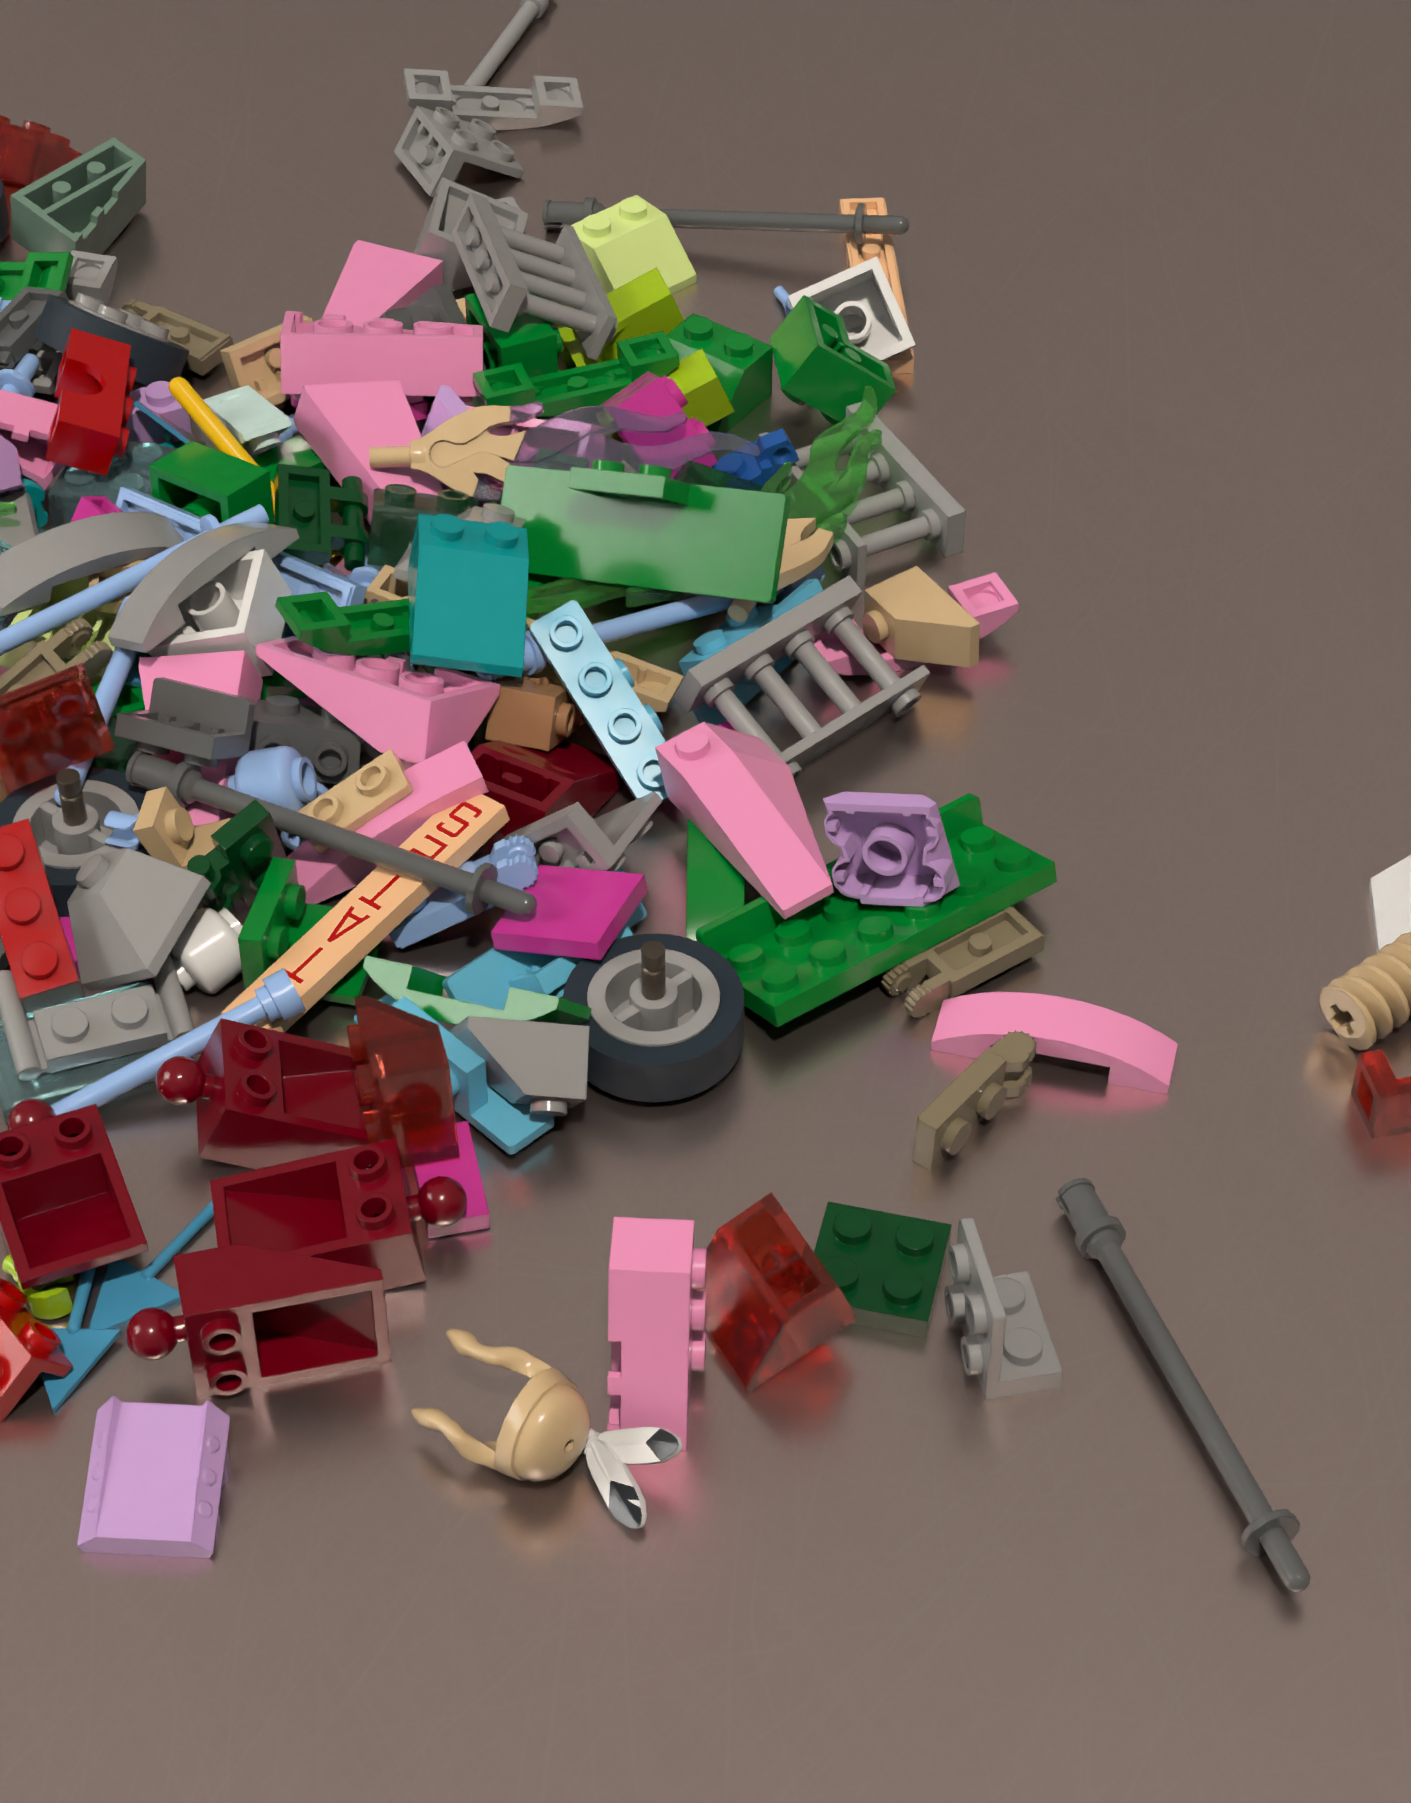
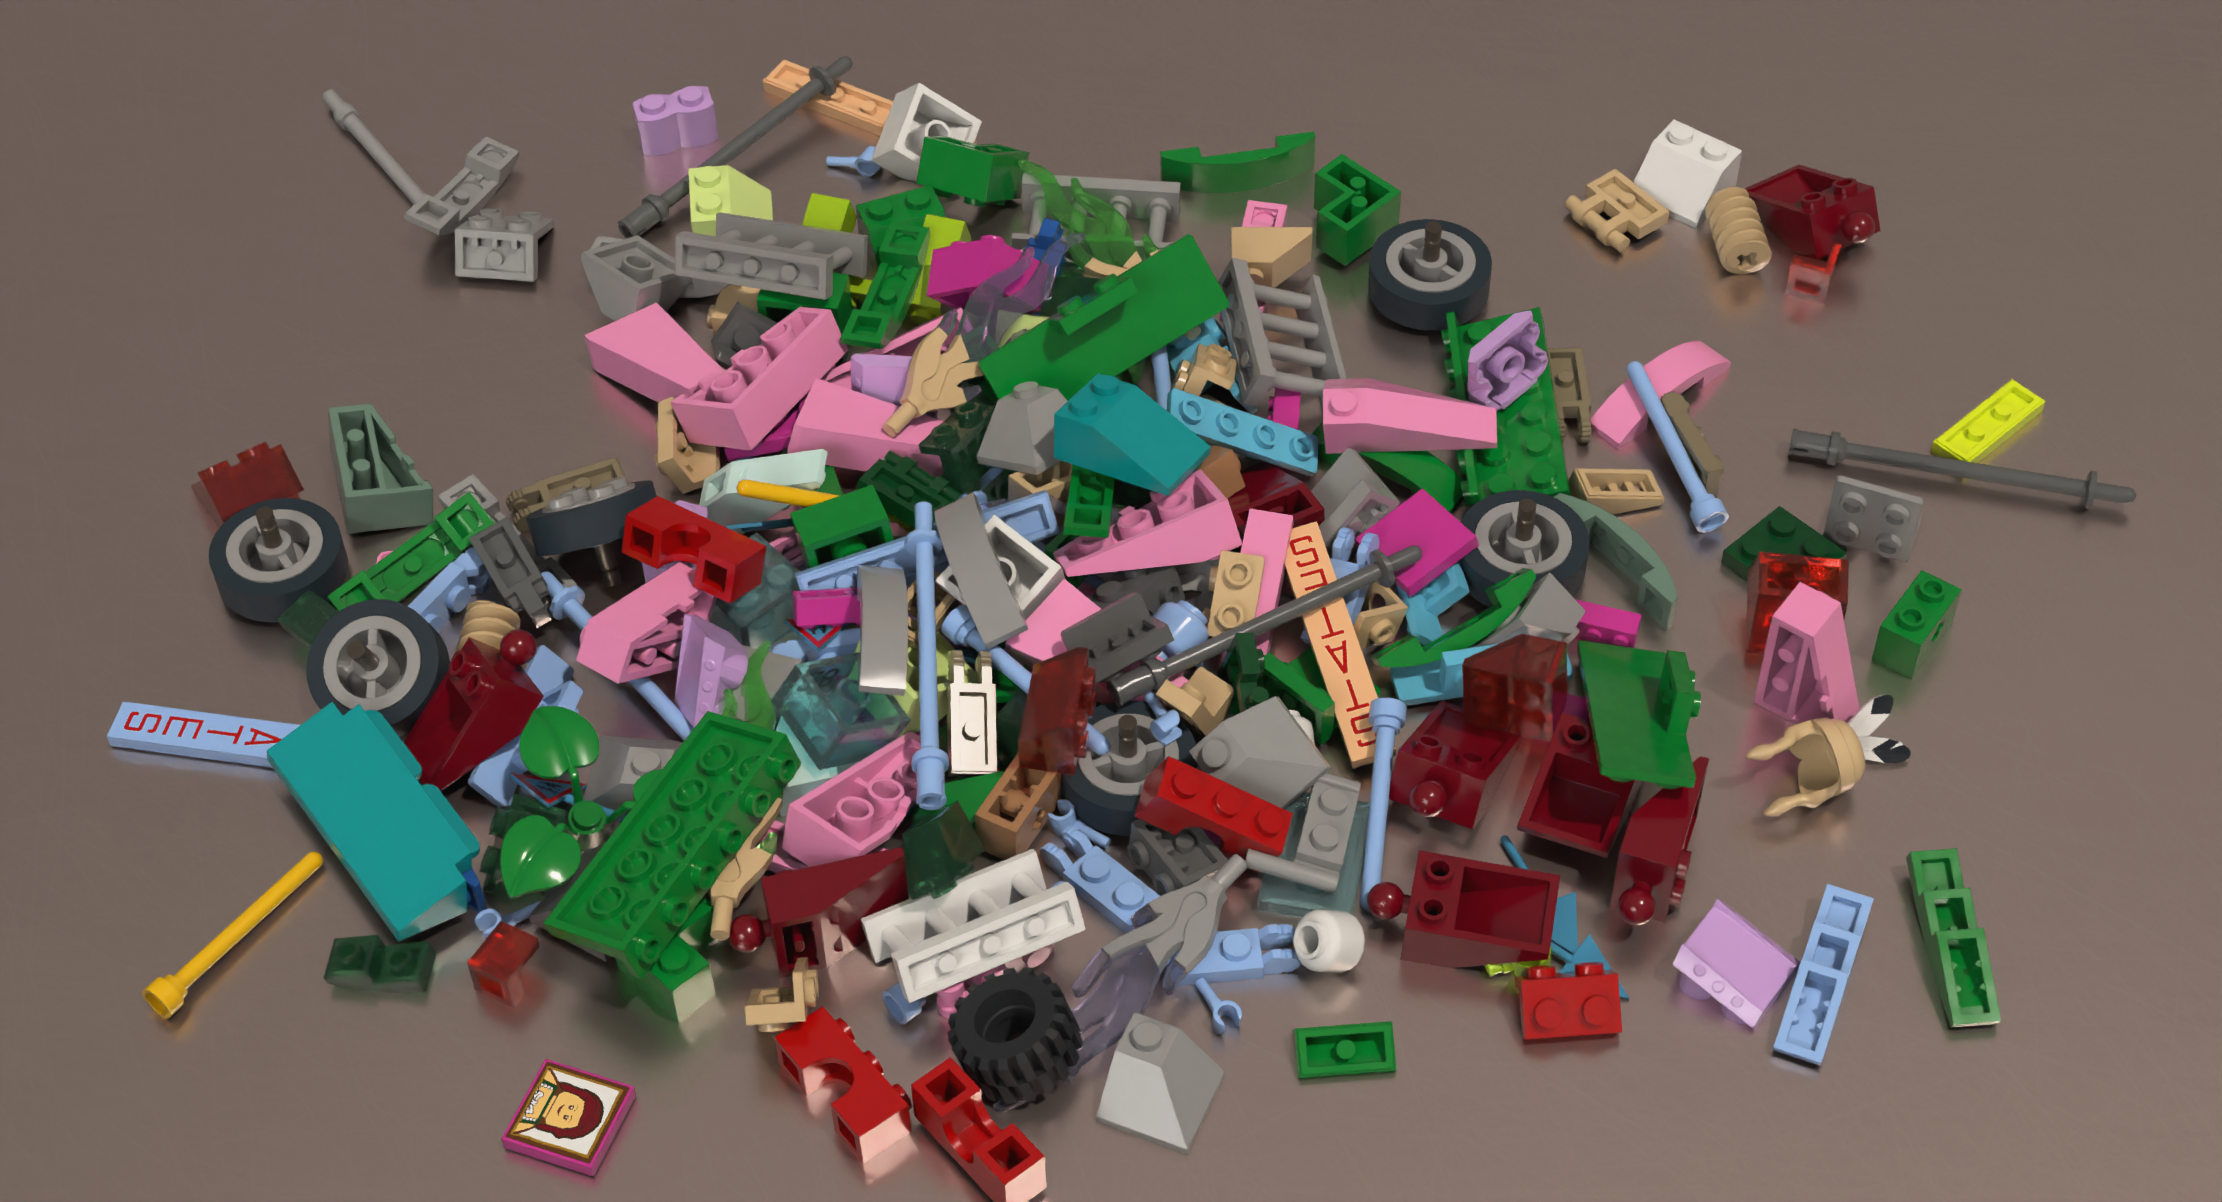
camera: 55 degrees left, 5 degrees up
none -> lavender brick [632,86,719,156]
none -> green slope [1160,132,1315,193]
none -> tan bracket [1172,343,1237,396]
none -> green brick [1314,154,1401,266]
none -> tan bracket [1353,581,1408,649]
none -> wheel [1368,219,1492,330]
none -> sand green slope [1554,493,1678,631]
none -> tan plate [1564,168,1669,252]
none -> tan slope [1569,468,1665,515]
none -> dark pink piece [1574,599,1642,648]
none -> green bracket [1577,641,1701,789]
none -> light blue piece [1626,361,1729,533]
none -> light blue slope [1773,884,1874,1066]
none -> green brick [1871,570,1962,680]
none -> green slope [1906,848,2001,1027]
none -> neon yellow tile [1931,379,2046,463]

